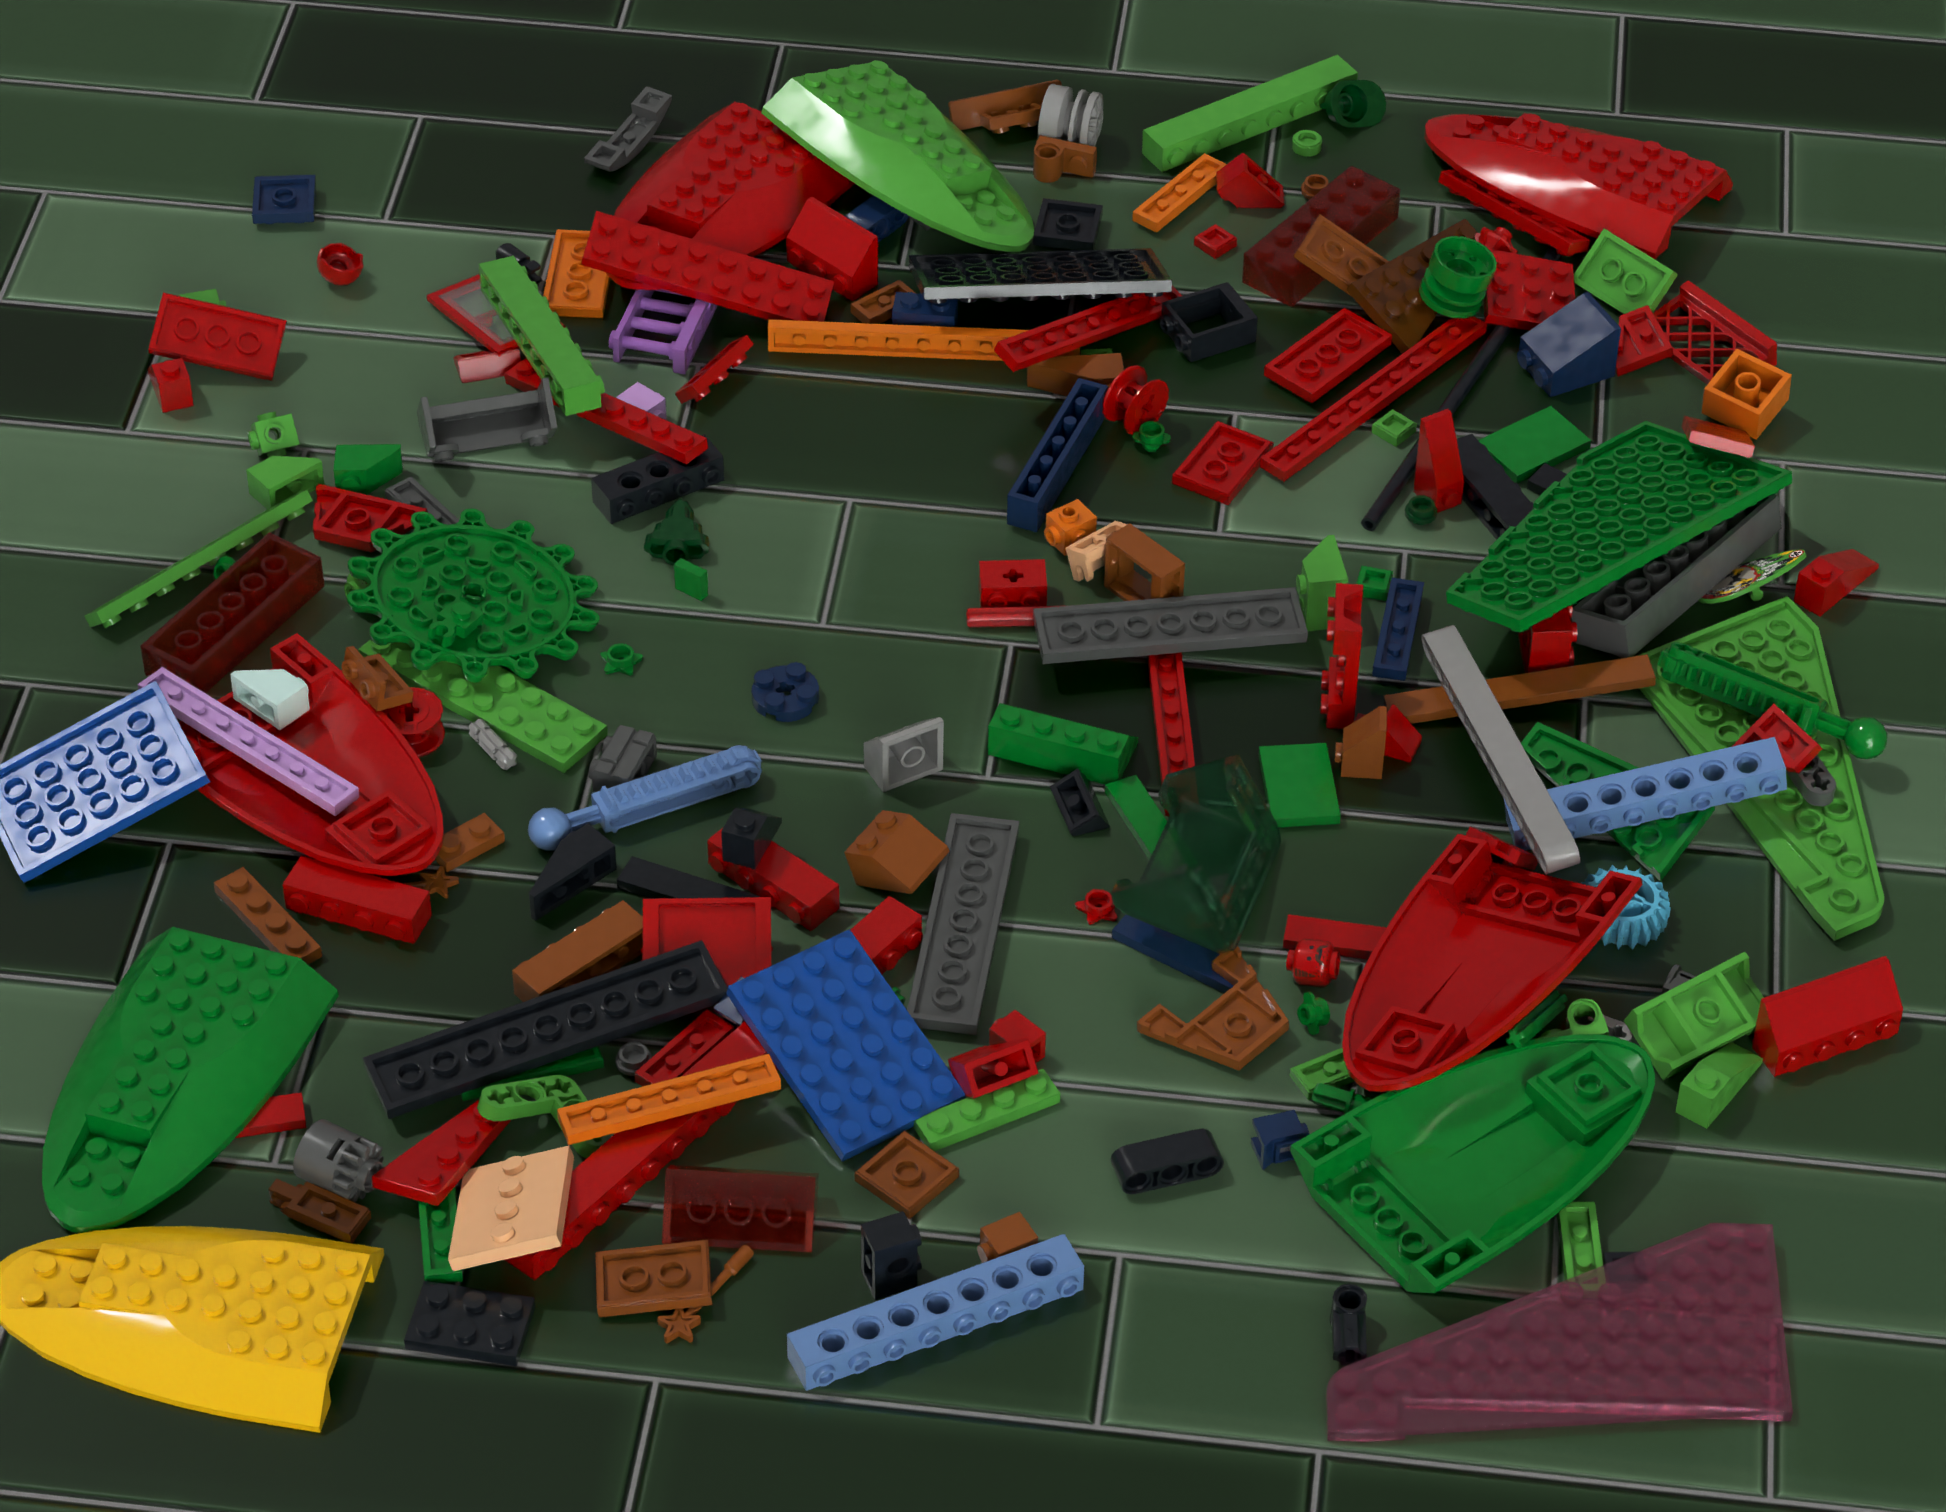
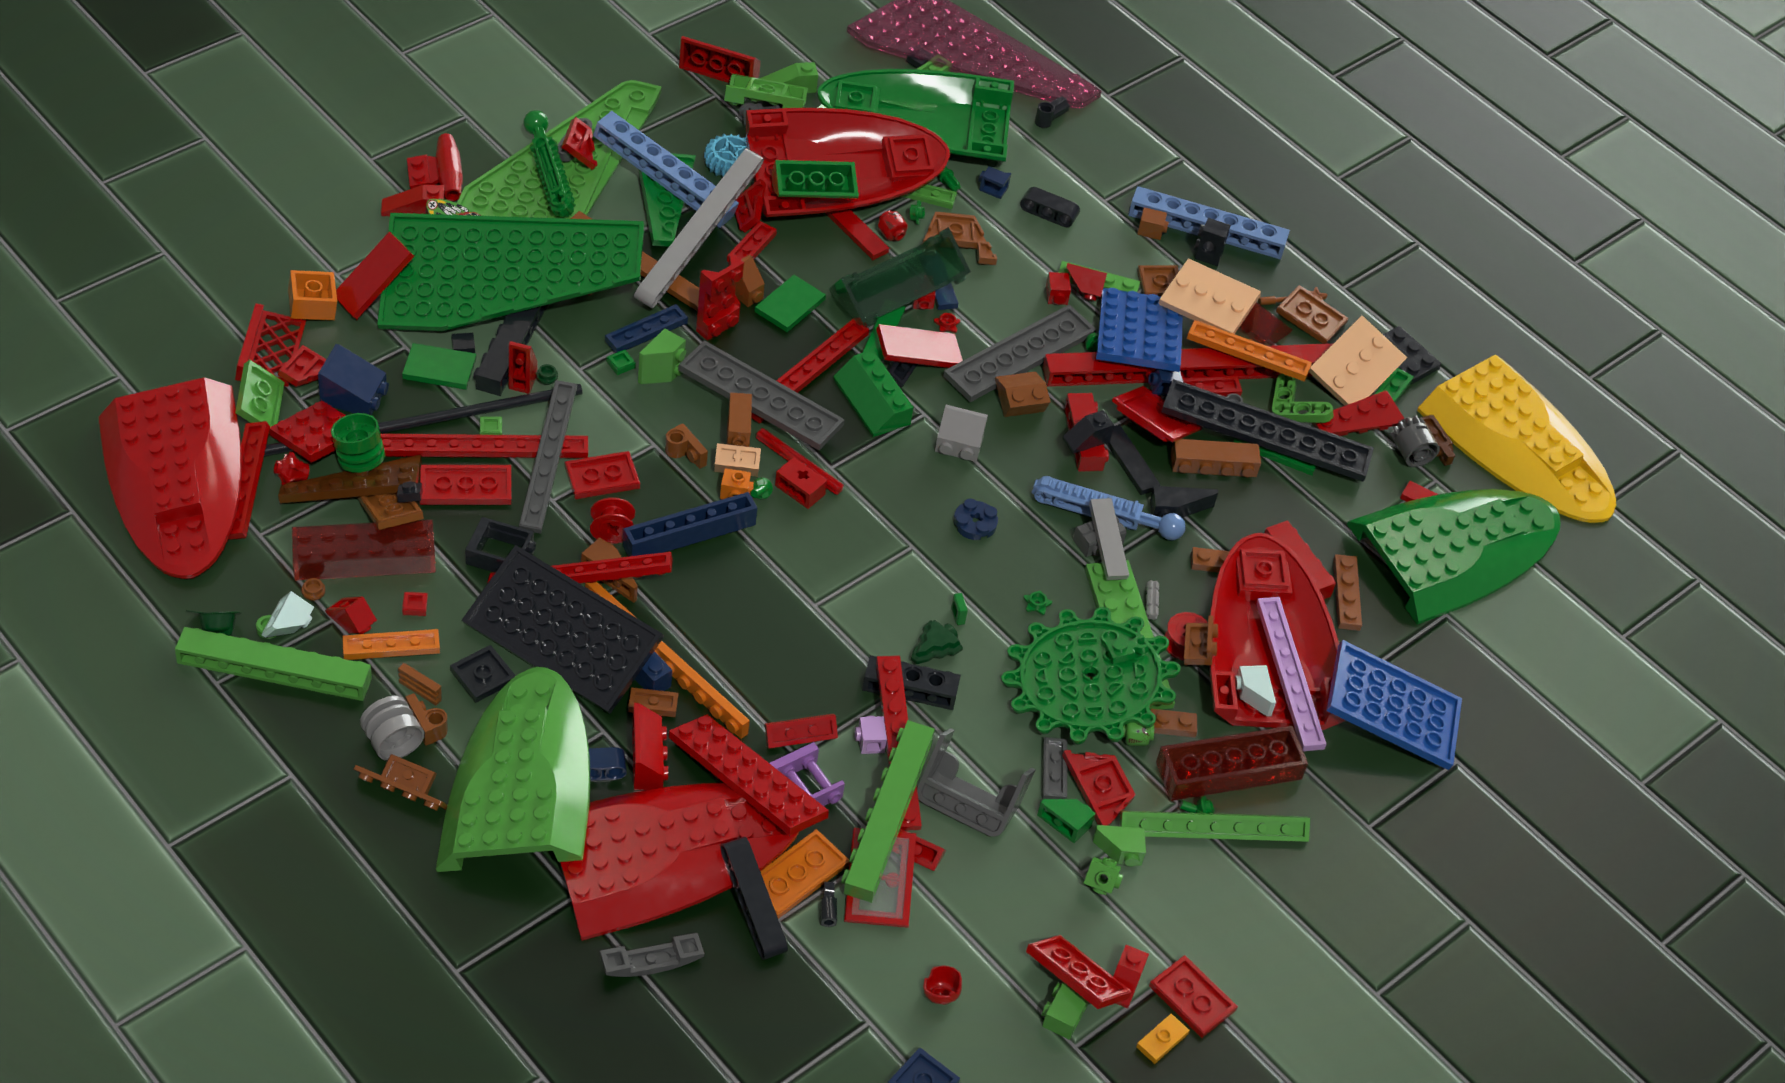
camera: 145 degrees left, 5 degrees up
none -> light aqua slope [261,591,314,637]
none -> black plate [397,481,423,503]
none -> dark orange tile [398,663,442,706]
none -> red plate [407,133,463,201]
none -> dark grey tile [519,380,577,534]
none -> dark orange plate [665,423,708,469]
none -> black beam [720,837,788,960]
none -> red plate [727,221,777,262]
none -> green plate [751,477,773,499]
none -> green slope [771,160,859,198]
none -> tile [876,324,963,368]
none -> light grey tile [1089,498,1129,580]
none -> light orange plate [1136,1014,1190,1064]
none -> red tile [1149,955,1238,1038]
none -> dark orange plate [1150,709,1197,738]
none -> light nougat plate [1159,258,1261,334]

